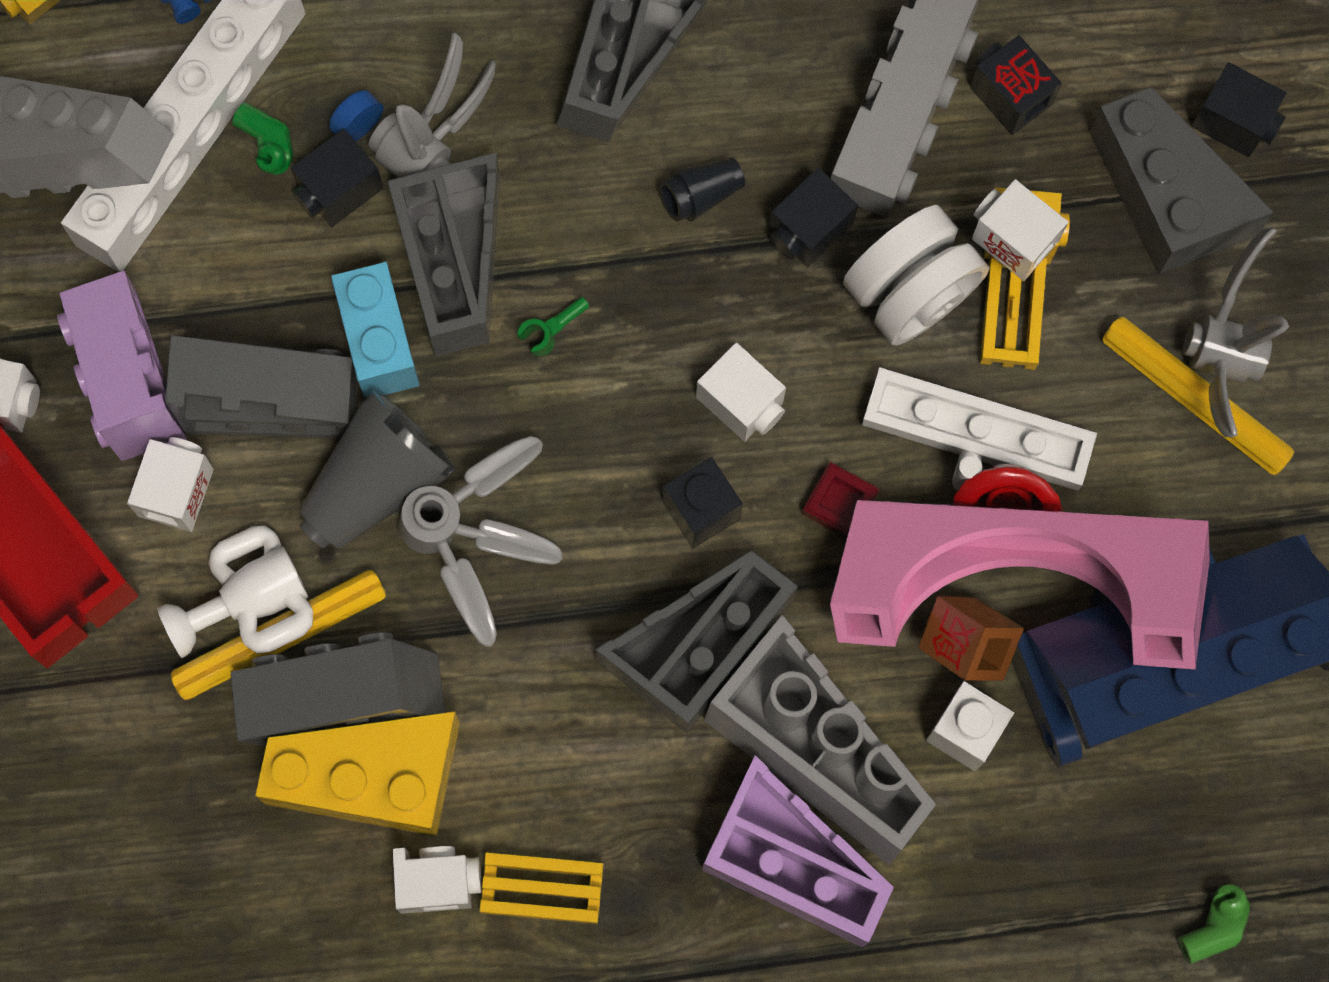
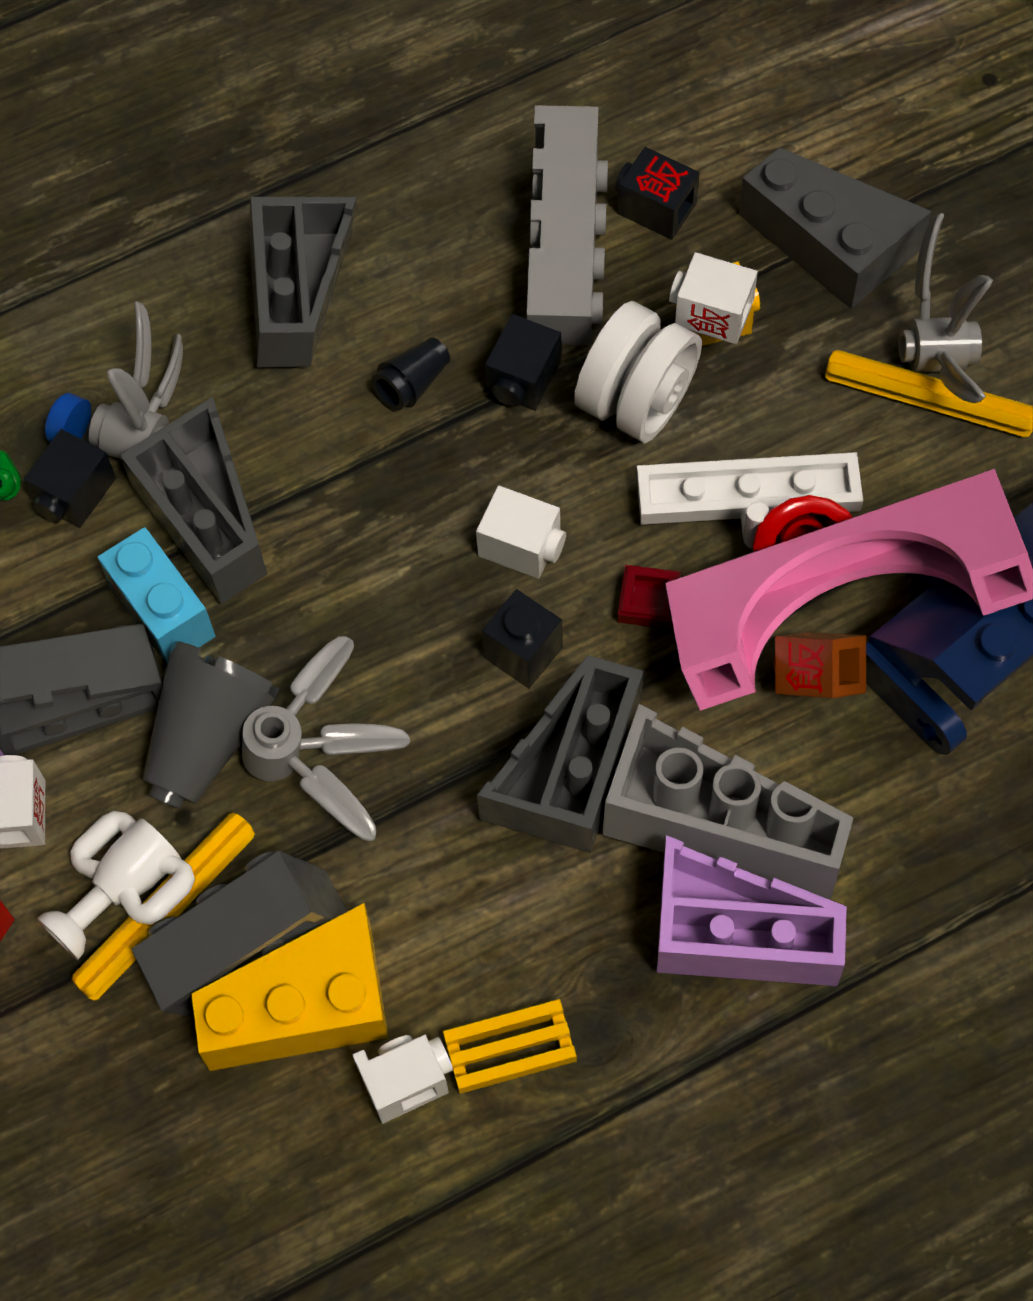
camera: 15 degrees left, 10 degrees down
green hand [517,297,590,356] -> none
white brick [926,681,1014,772] -> none
yellow tile [980,255,1047,370] -> none
black brick [1192,62,1287,158] -> none

